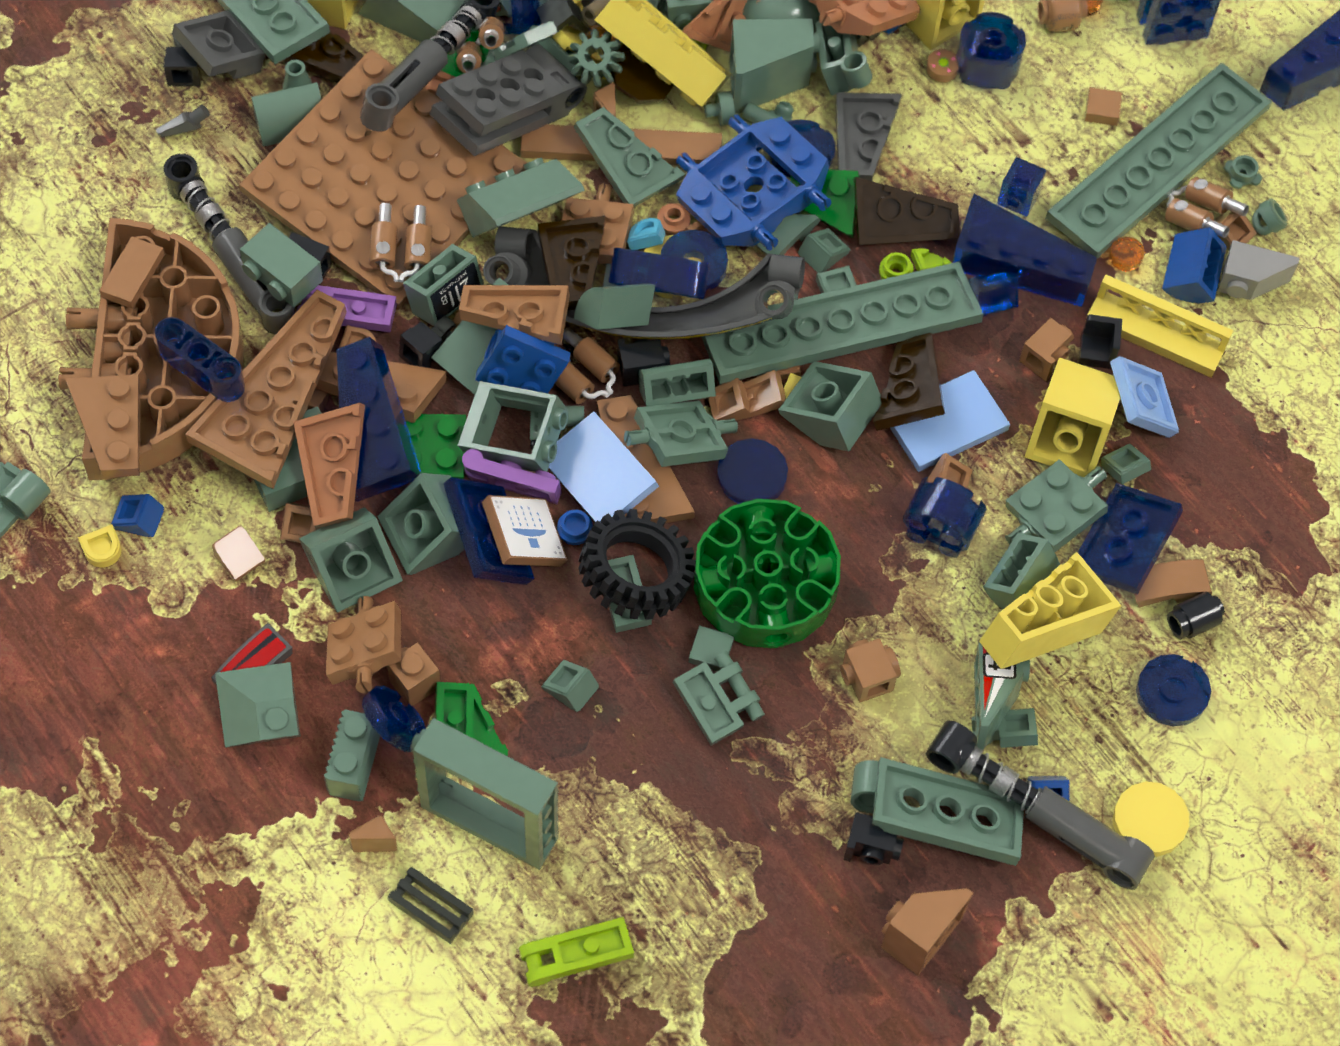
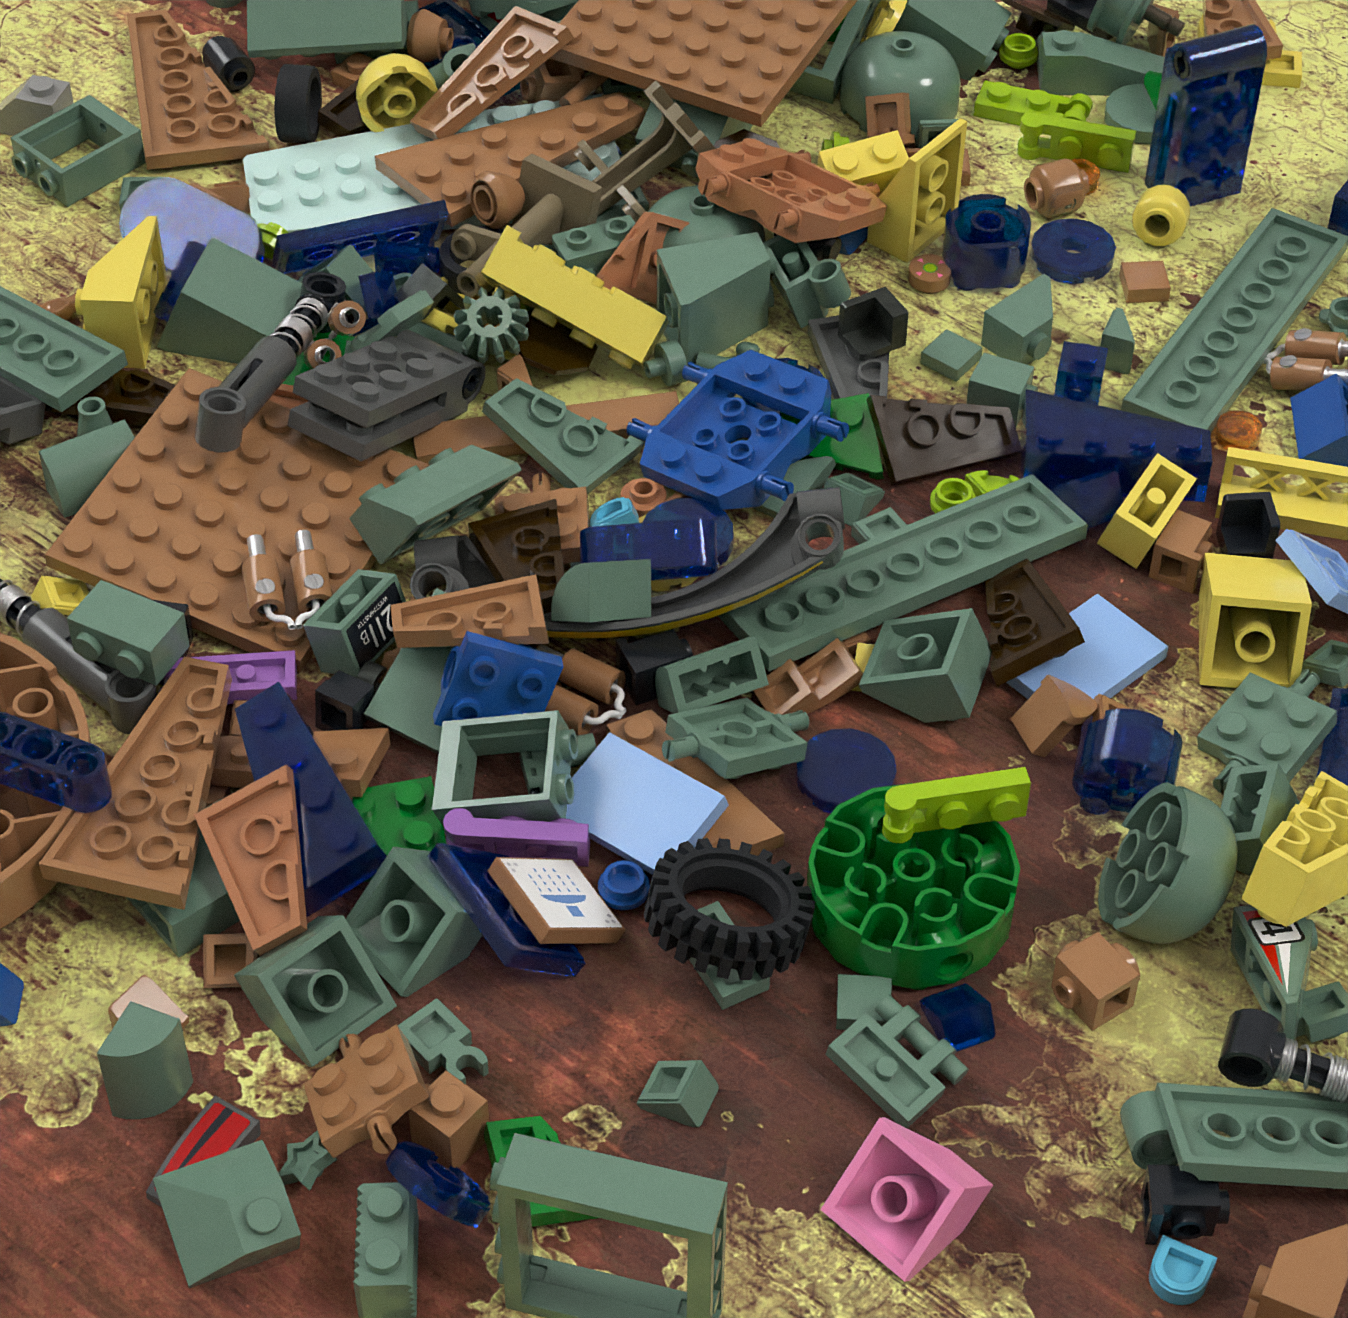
camera: 10 degrees left, 15 degrees down
none -> light yellow slope [31,576,89,615]
none -> sand green brick [97,1001,193,1119]
none -> sand green piece [279,1130,338,1191]
none -> sand green plate [398,998,489,1084]
none -> bright pink slope [820,1117,993,1282]
none -> pearl dark grey panel [838,287,909,361]
none -> lime plate [882,767,1031,843]
none -> sand green tile [920,329,982,382]
none -> clear blue slope [920,983,996,1052]
none -> sand green brick [966,353,1038,427]
none -> sand green slope [981,274,1053,365]
none -> medium nougat tile [1010,675,1098,757]
none -> clear blue tile [1030,218,1116,284]
none -> light yellow brick [1097,453,1197,569]
none -> sand green slope [1098,307,1135,374]
none -> sand green cylinder [1098,782,1238,944]
none -> light yellow head [1132,185,1190,246]
none -> medium azure tile [1149,1235,1217,1305]

